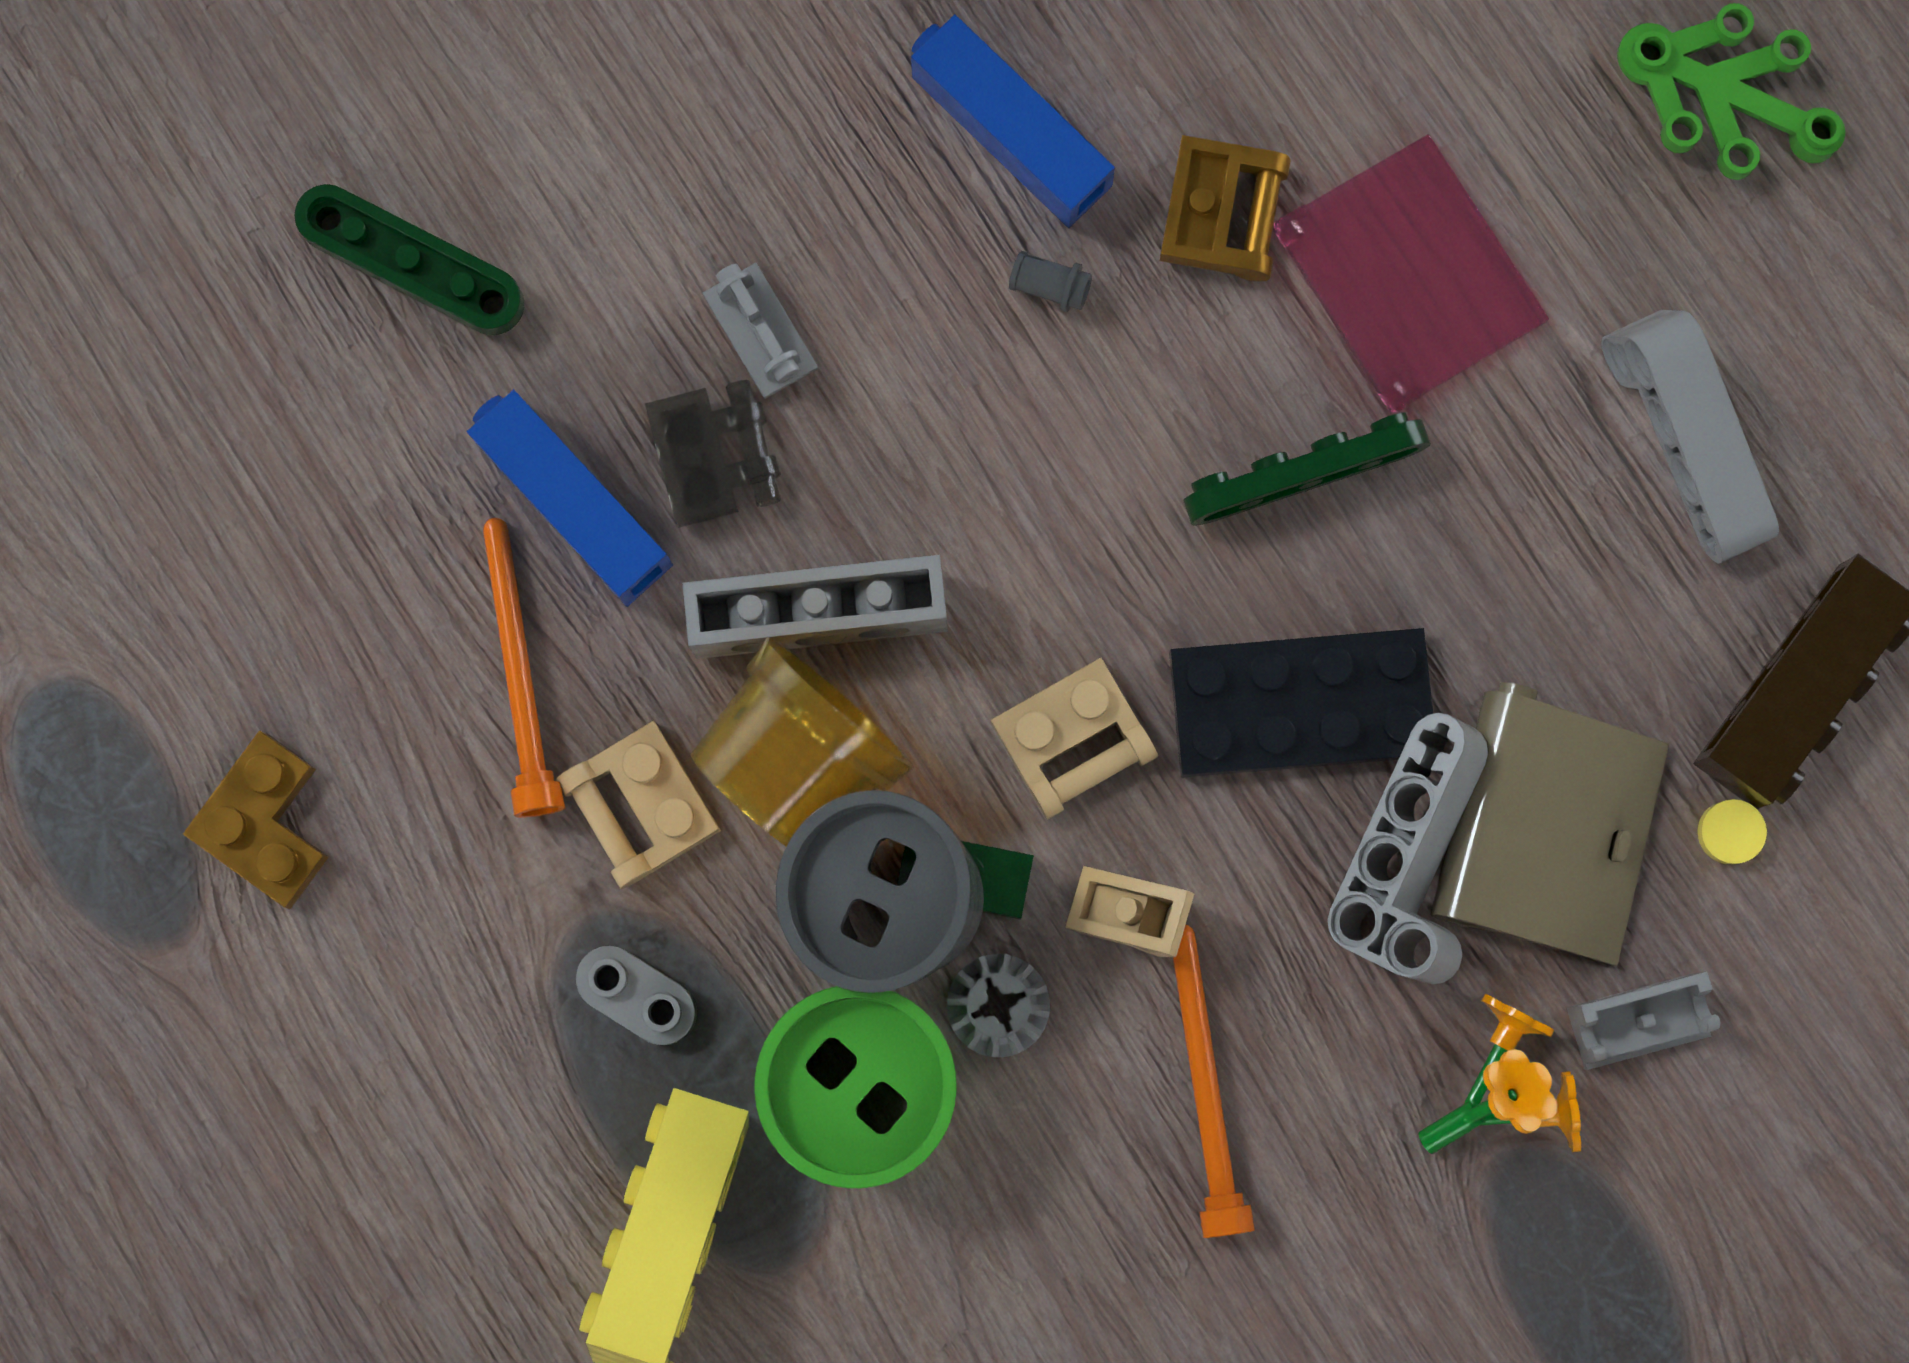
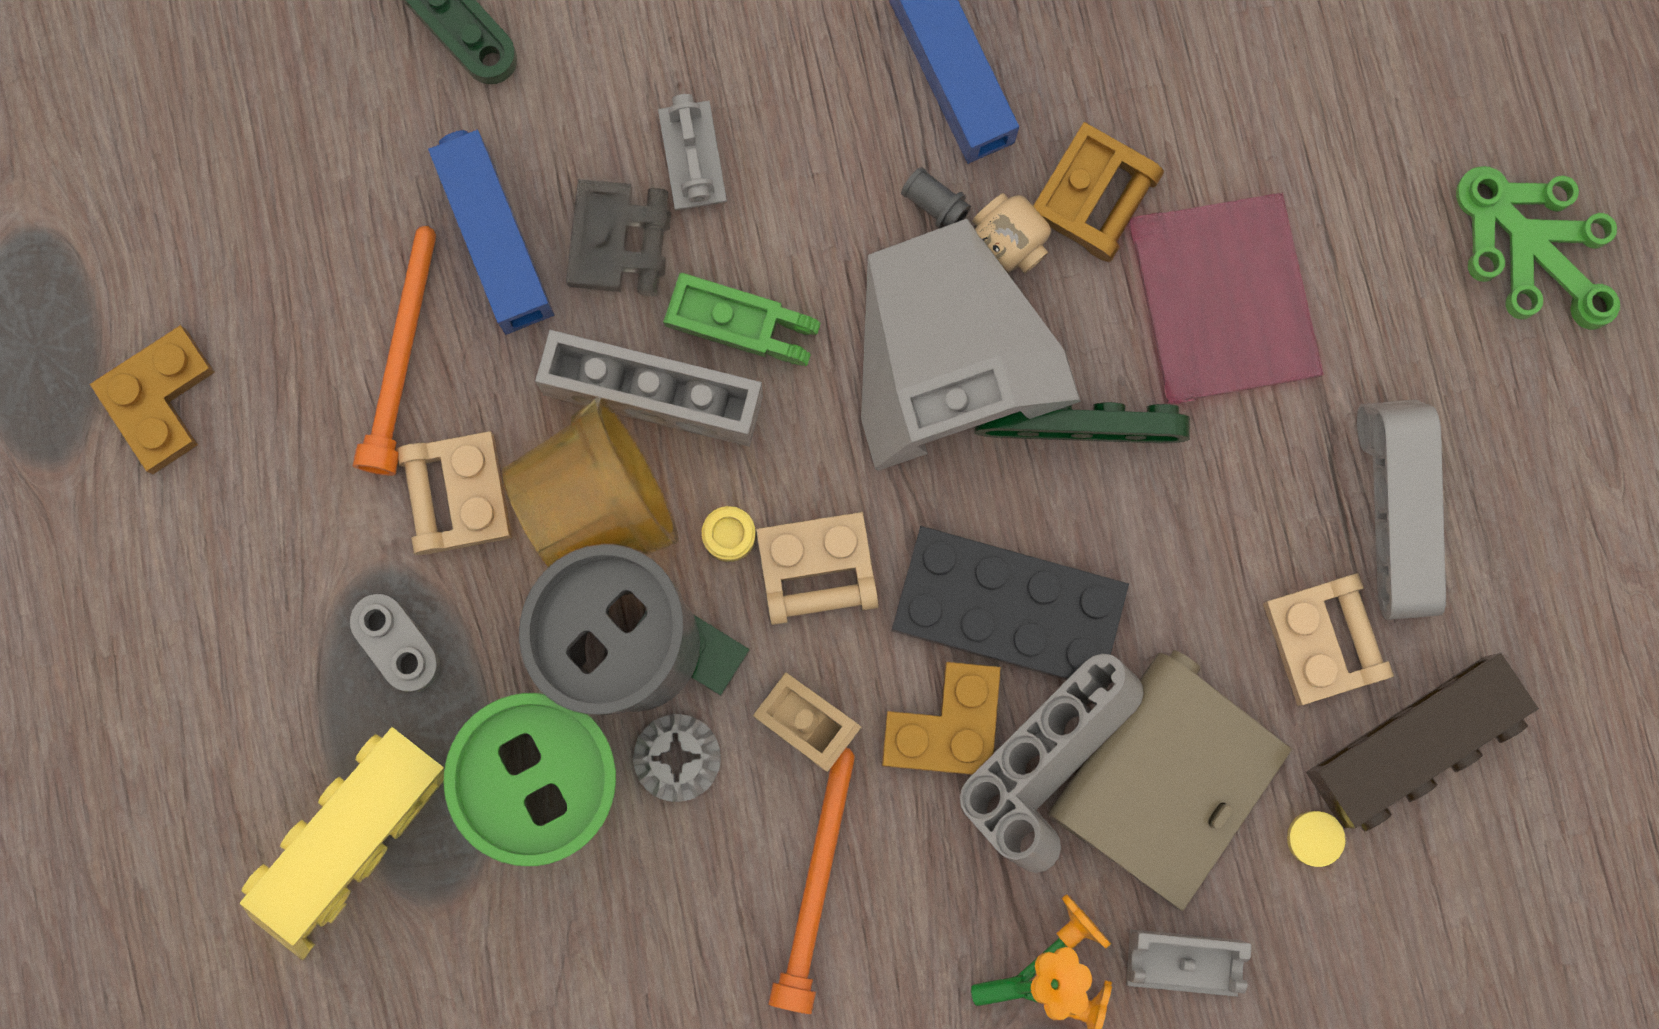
camera: 15 degrees right, 0 degrees up
none -> bright green hinge [663,273,821,366]
none -> light yellow tile [702,506,756,562]
none -> light grey wedge [861,219,1081,471]
none -> pearl gold plate [882,662,1001,775]
none -> tan head [972,193,1051,274]
none -> tan plate [1263,573,1394,706]

